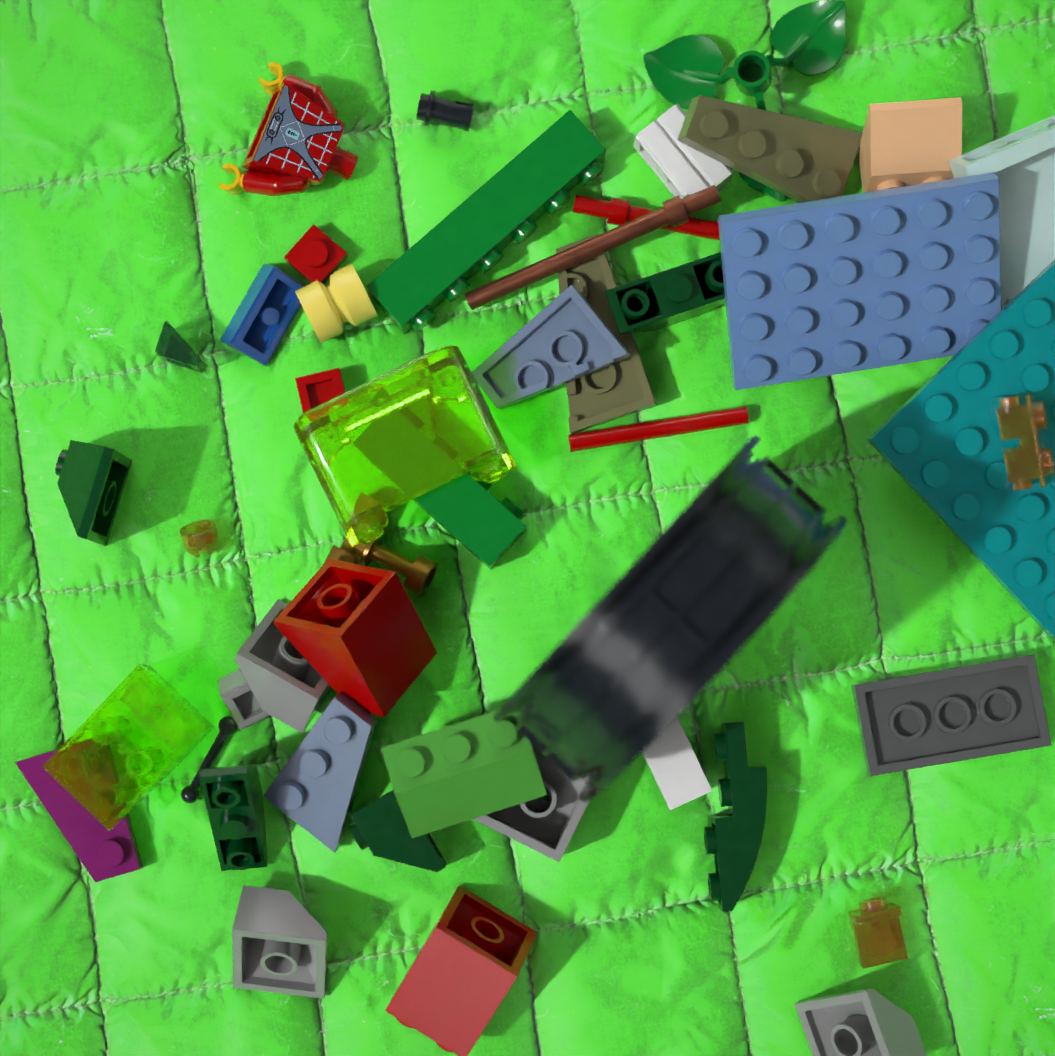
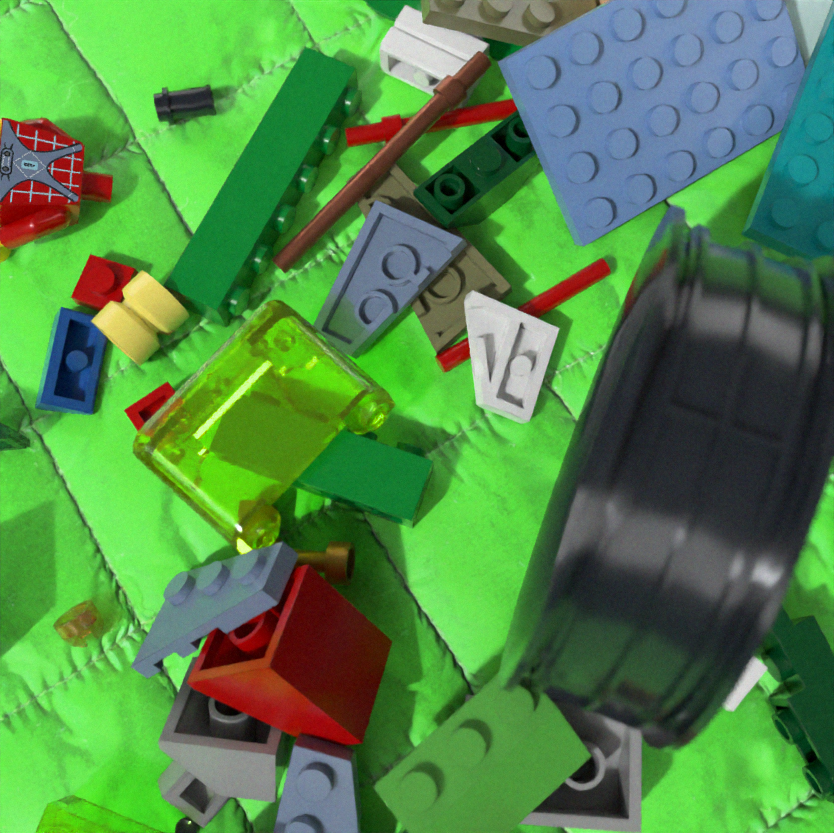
camera: 20 degrees left, 10 degrees down
none -> sand blue wing [131,542,299,679]
none -> white wing [464,290,559,424]

